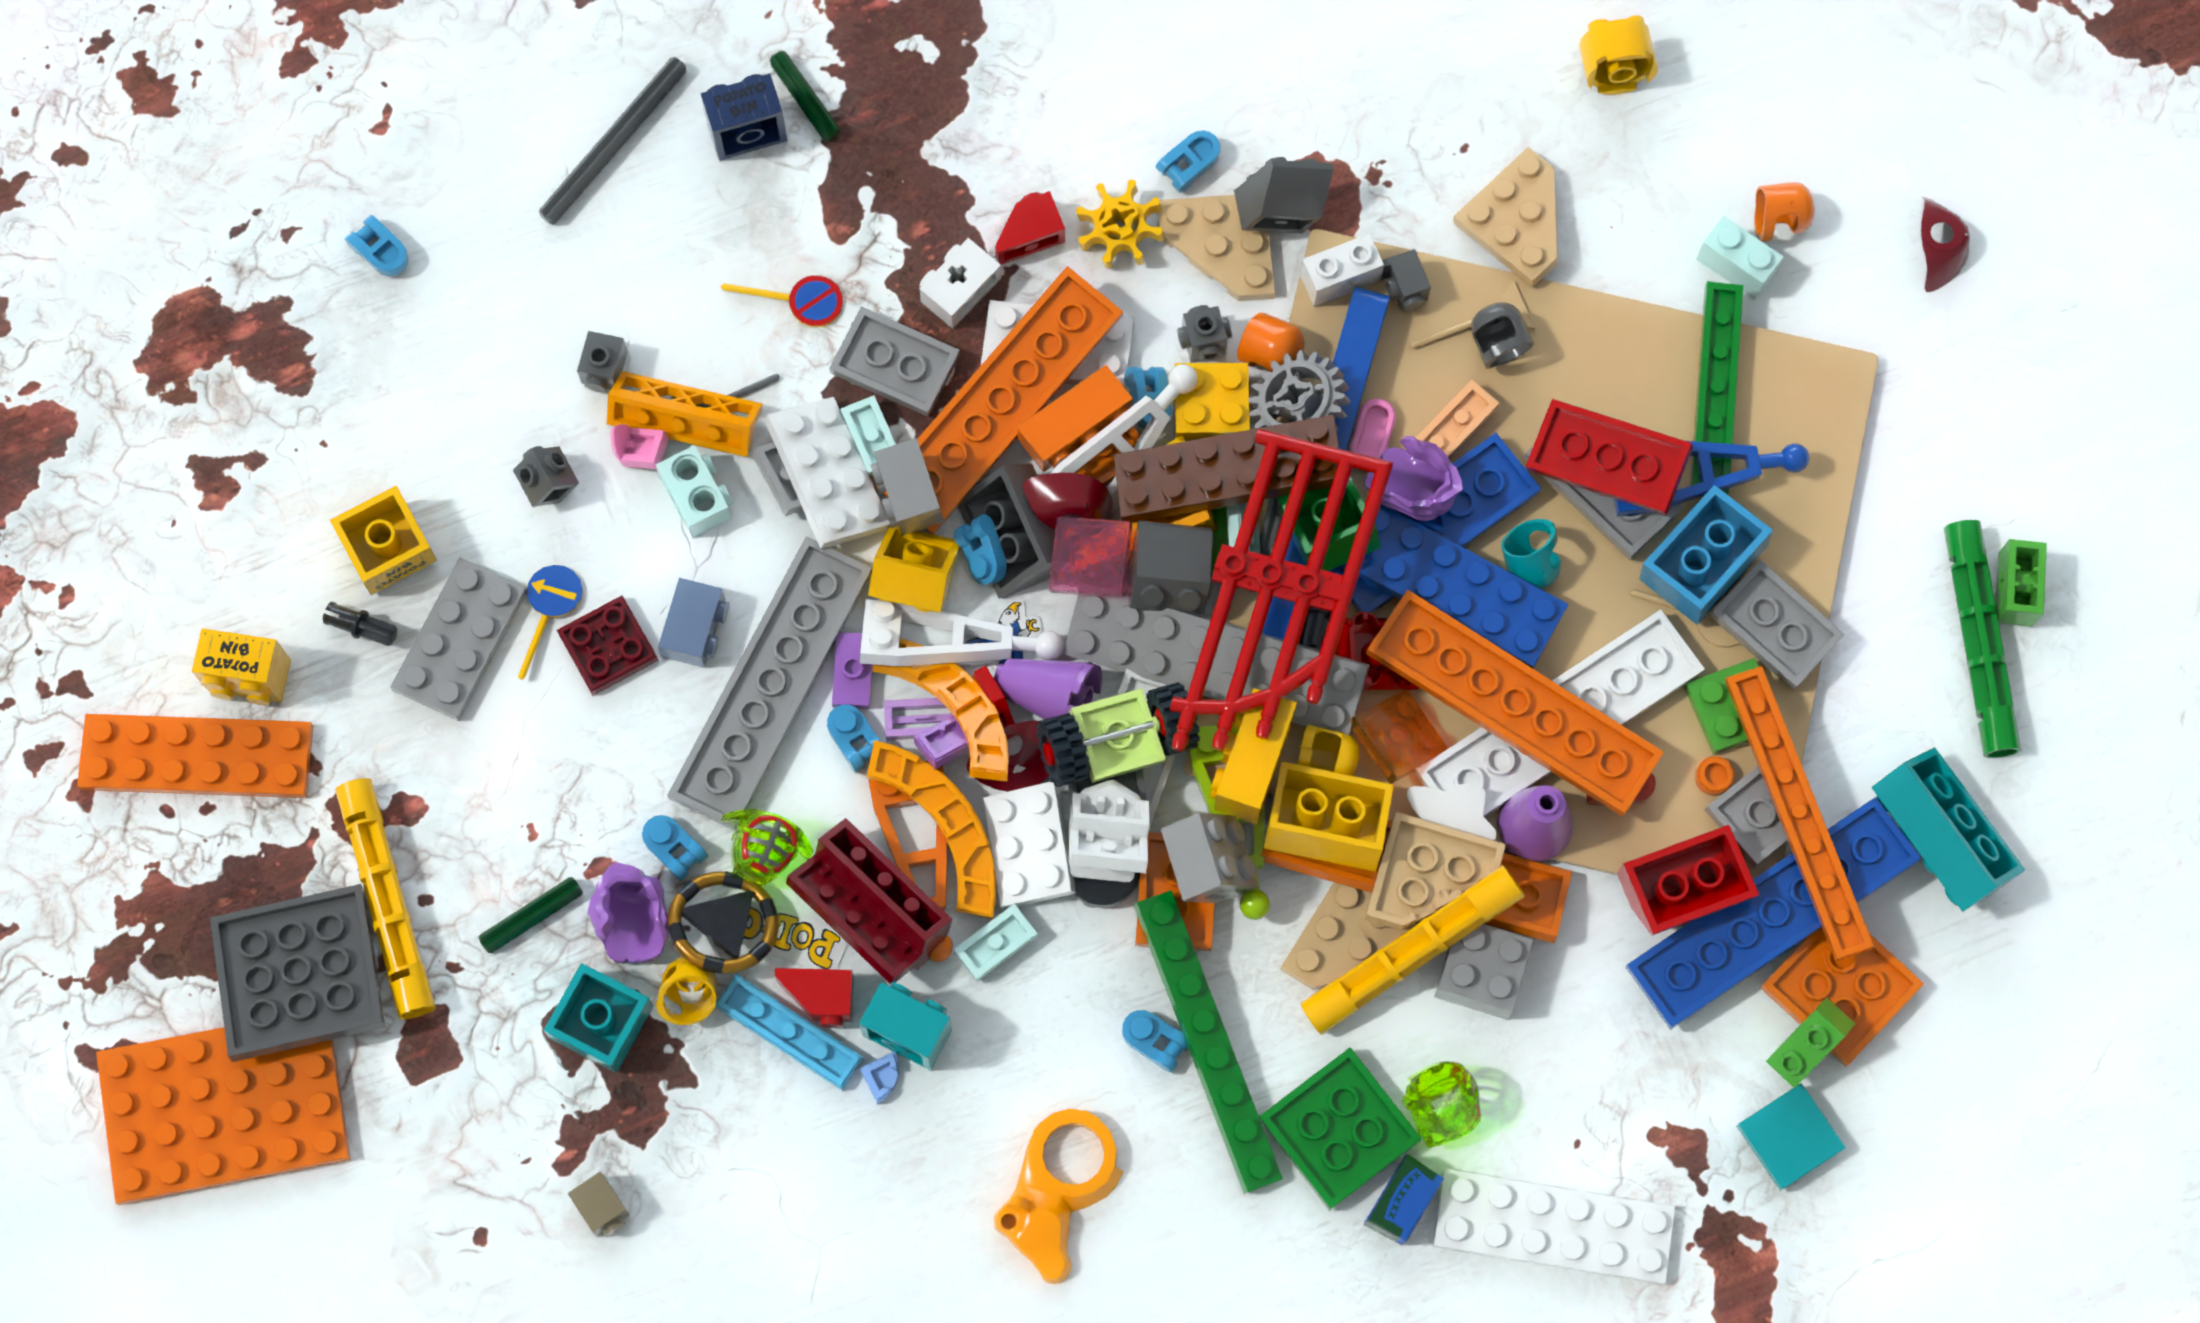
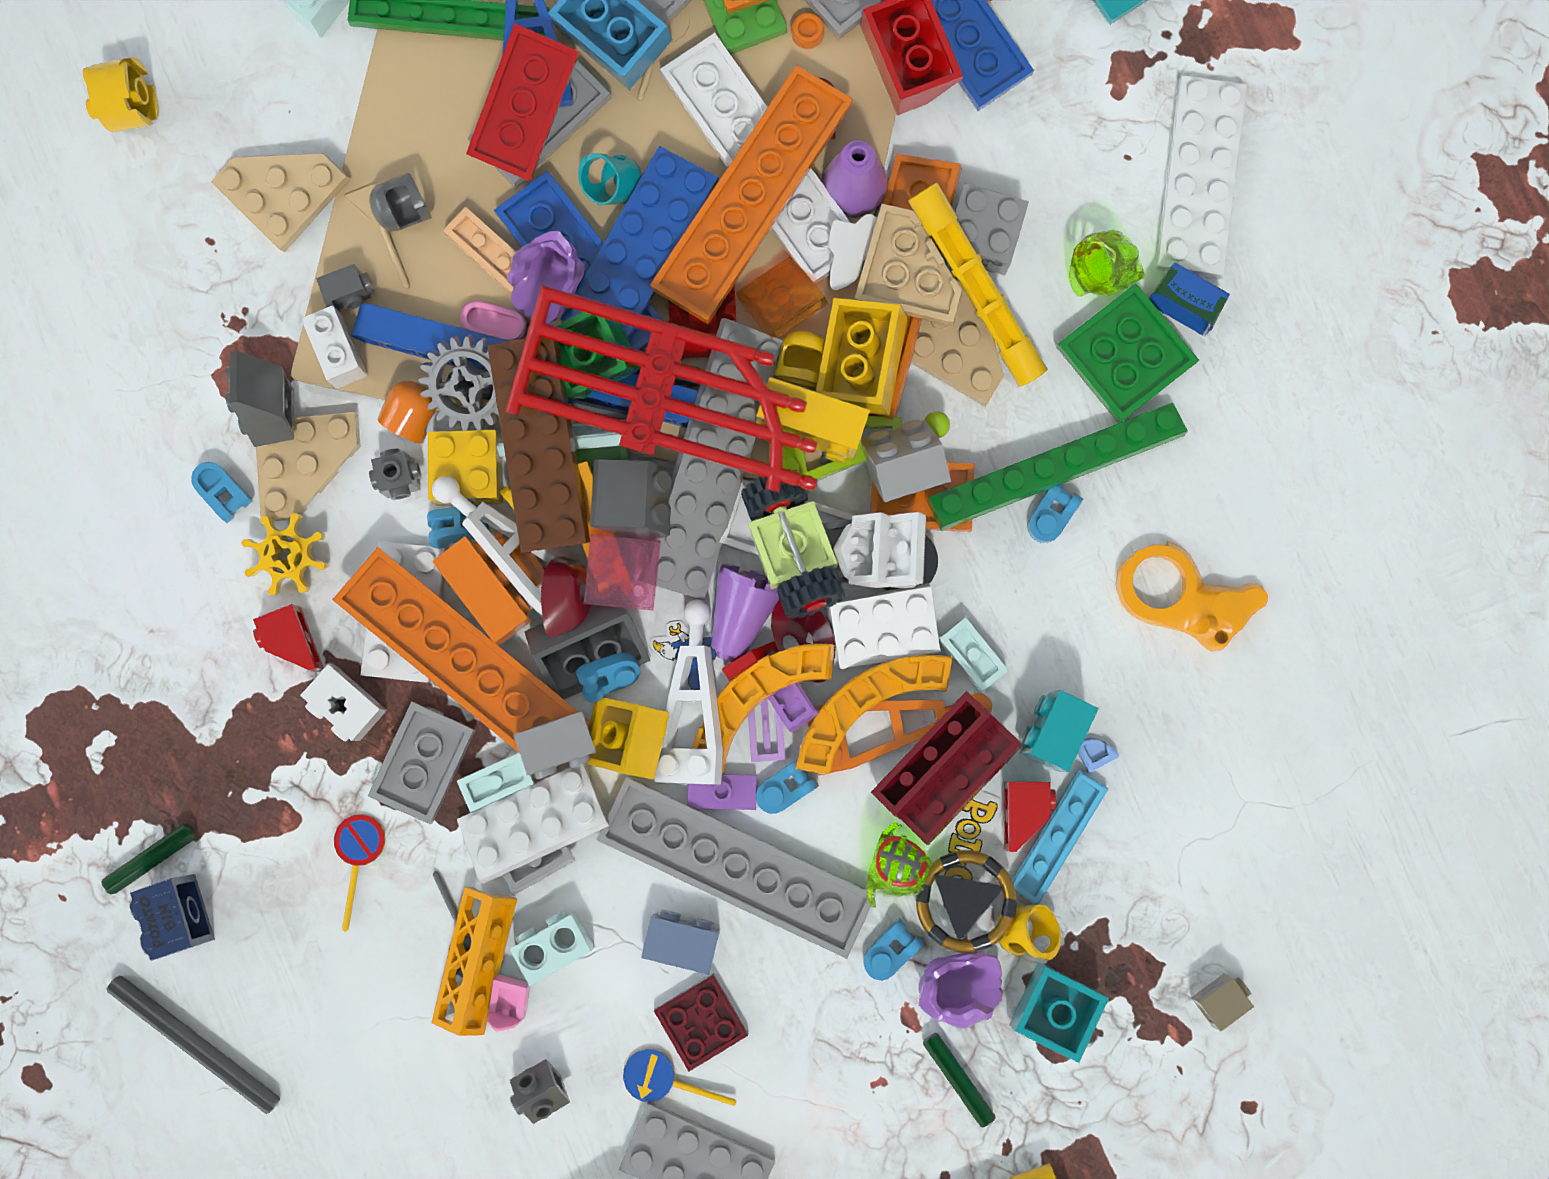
camera: 90 degrees left, 10 degrees up
dark grey brick [577,330,628,392] -> none

